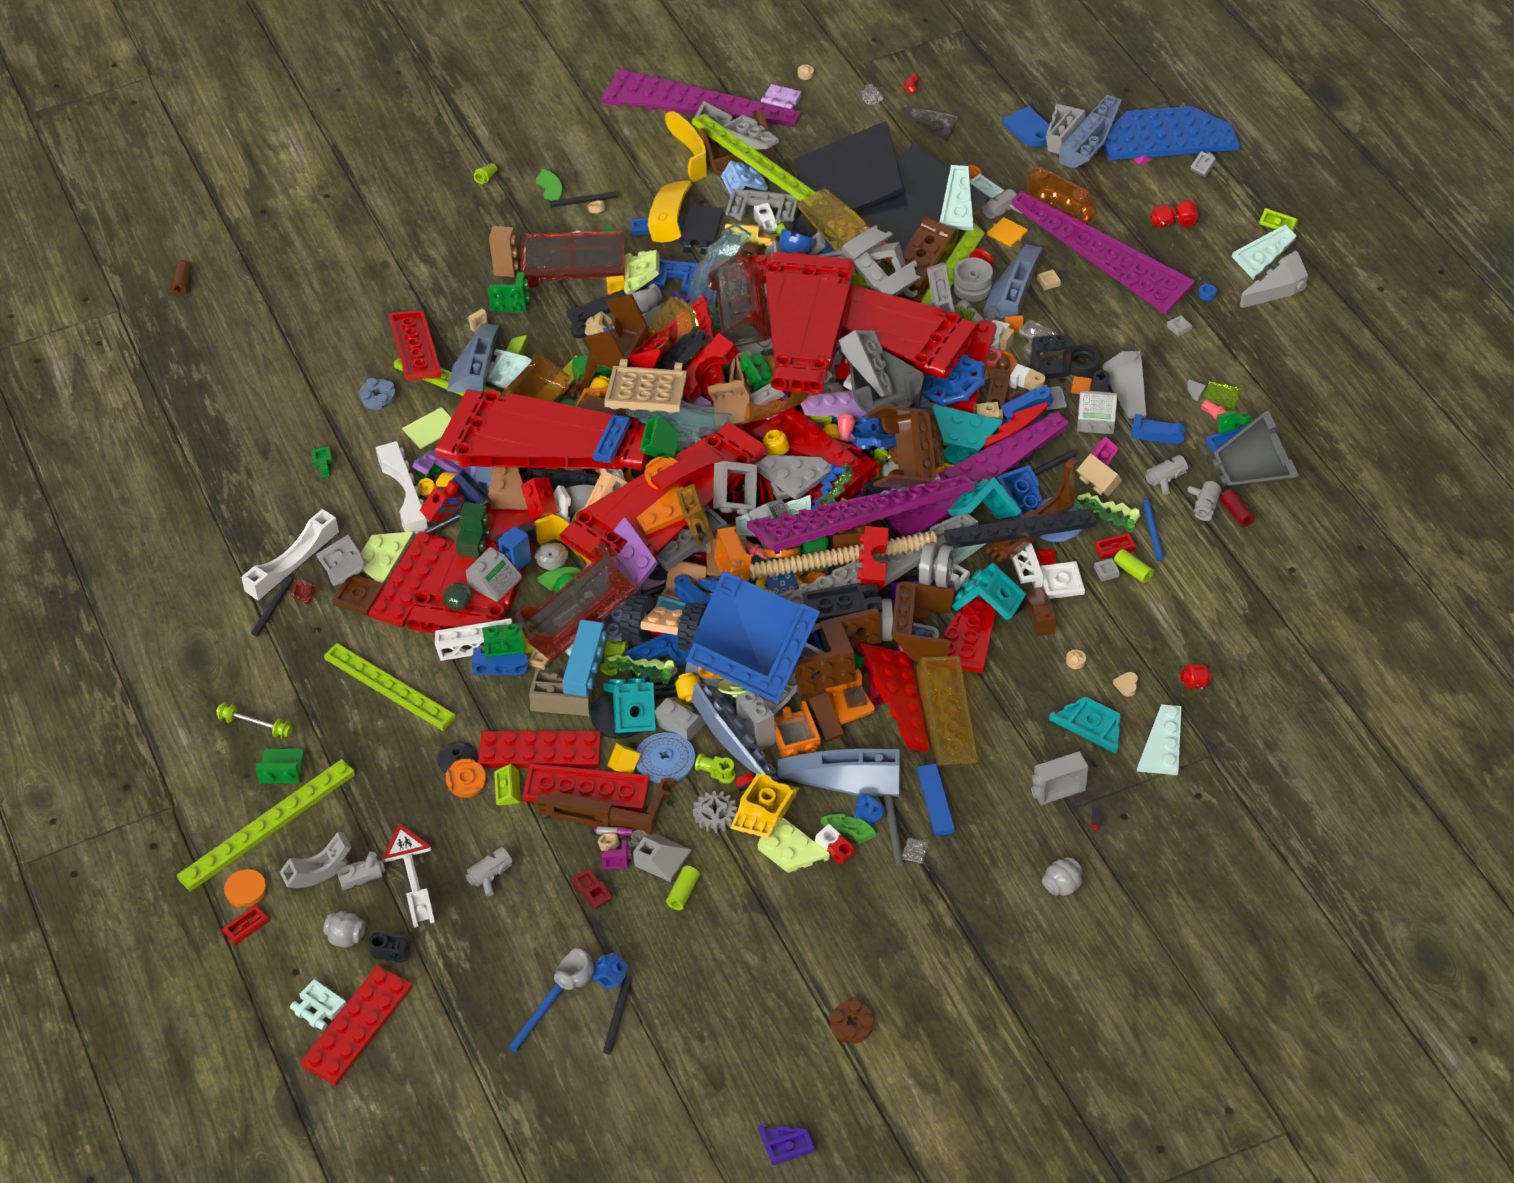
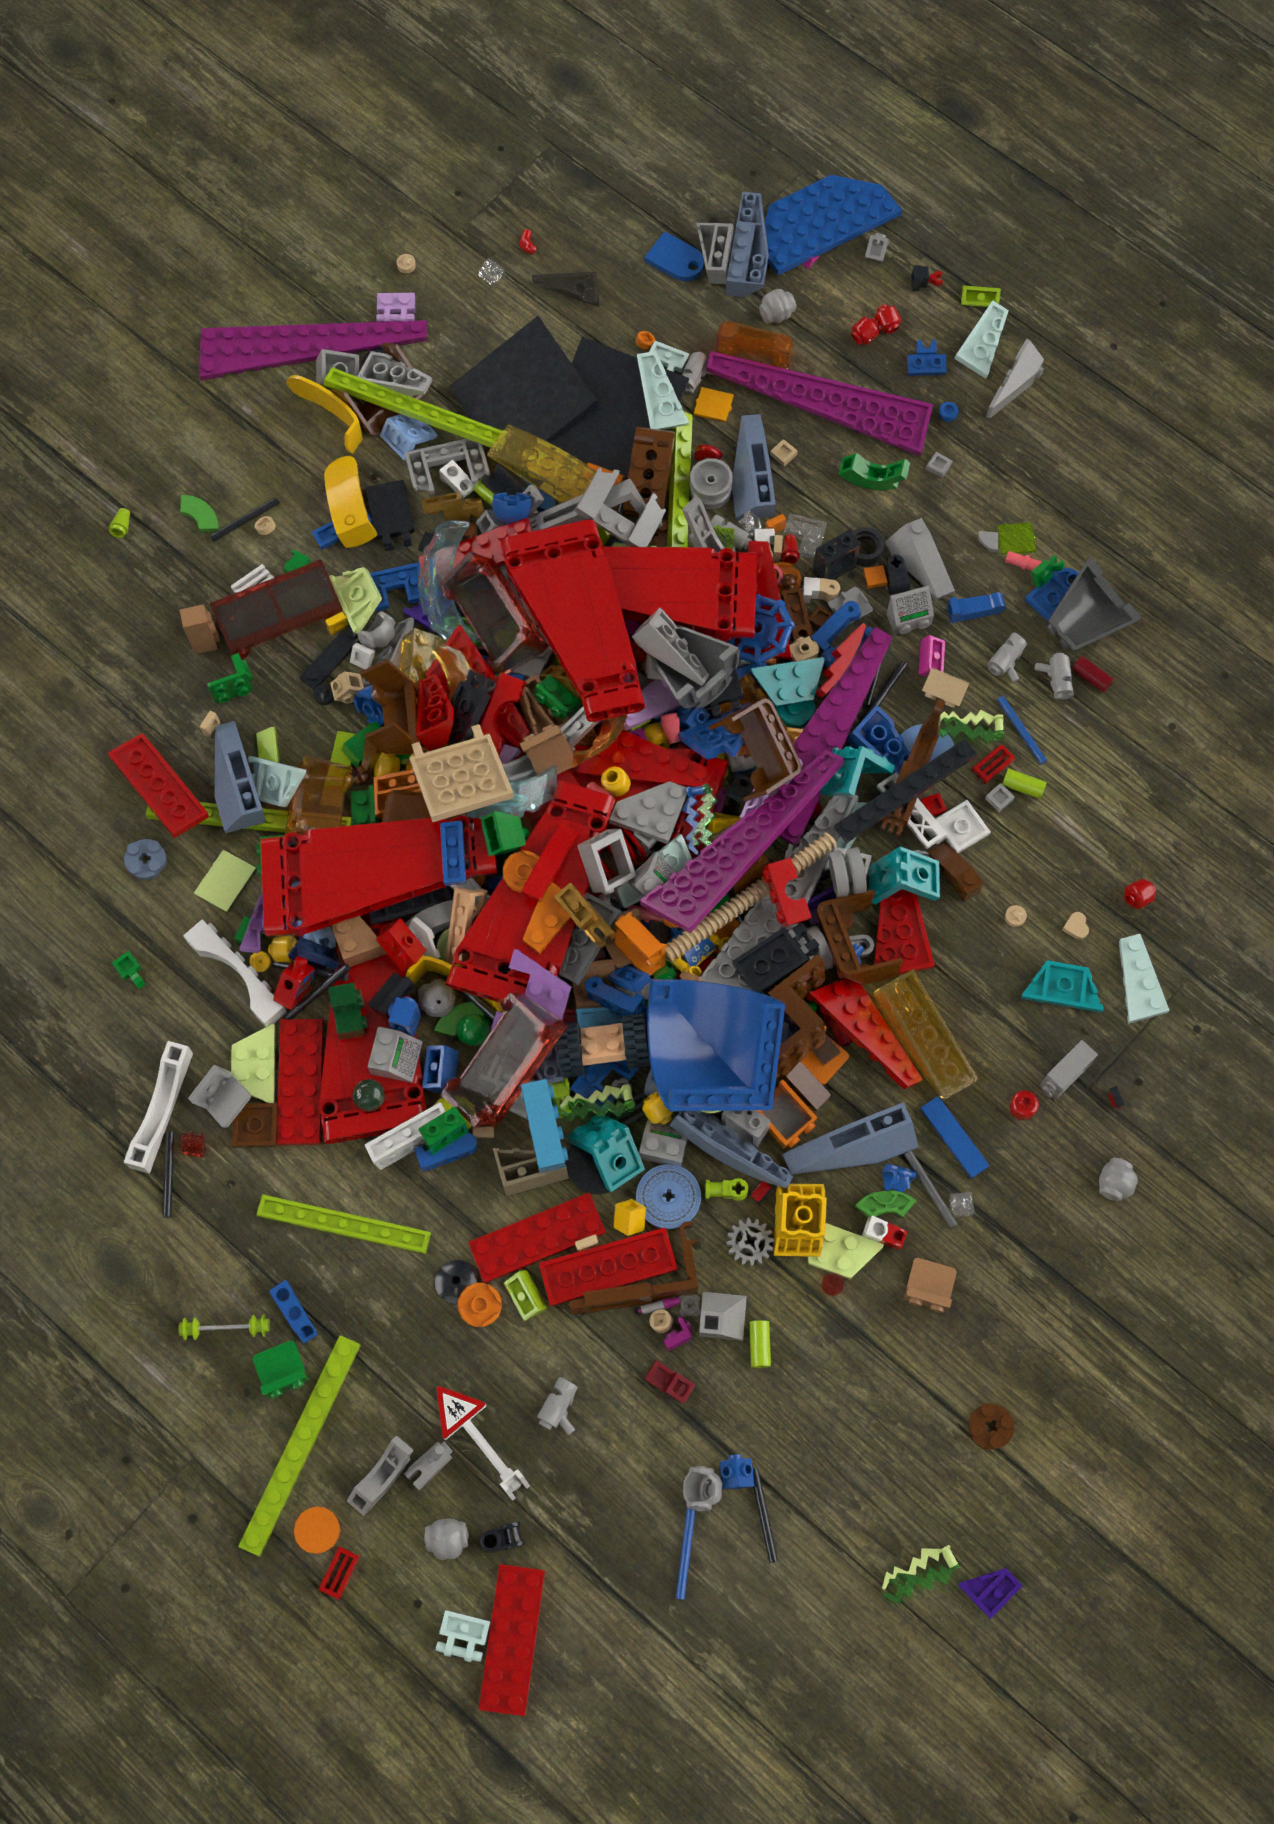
camera: 25 degrees left, 20 degrees up
none -> blue leg [269,1280,318,1344]
none -> blue brick [422,1045,459,1093]
none -> tan tile [575,1235,598,1252]
none -> light grey hair [759,289,797,324]
none -> red cone [781,534,800,565]
none -> clear red plate [821,1273,844,1296]
none -> green arch [838,453,910,490]
none -> black axle [865,660,883,708]
none -> piece [882,1545,960,1604]
none -> medium nougat bracket [903,1258,957,1313]
none -> blue plate [907,340,947,376]
none -> black piece [911,265,943,291]
none -> red head [1009,1090,1039,1121]

